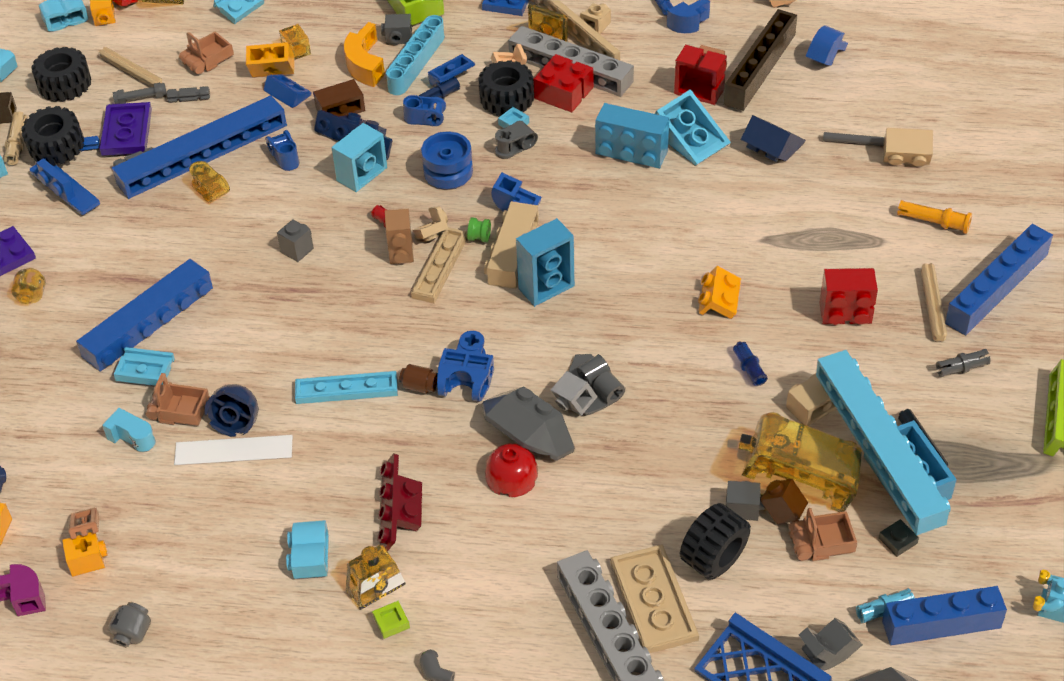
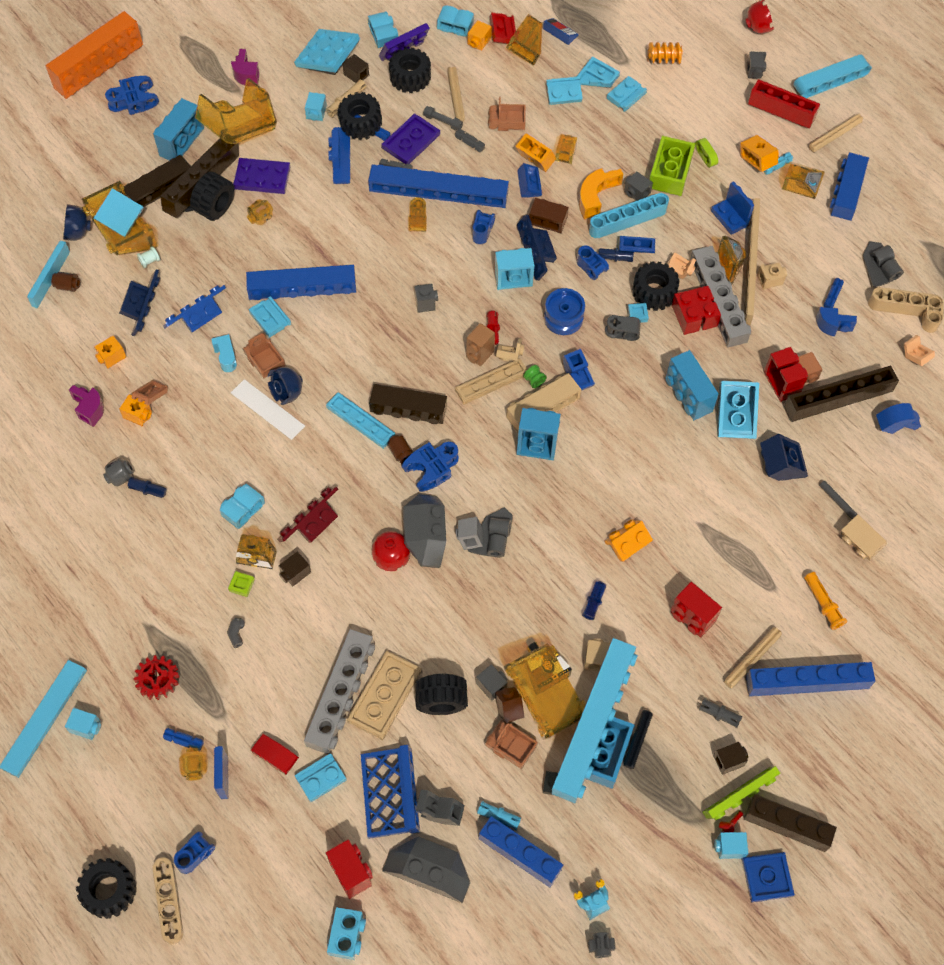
camera: 40 degrees right, 15 degrees up
none -> dark blue axle [127,477,167,498]
none -> blue bracket [163,285,226,333]
none -> dark brown brick [279,551,311,587]
none -> dark brown brick [369,384,447,424]
none -> dark purple plate [379,23,430,61]
none -> dark brown brick [713,742,748,775]

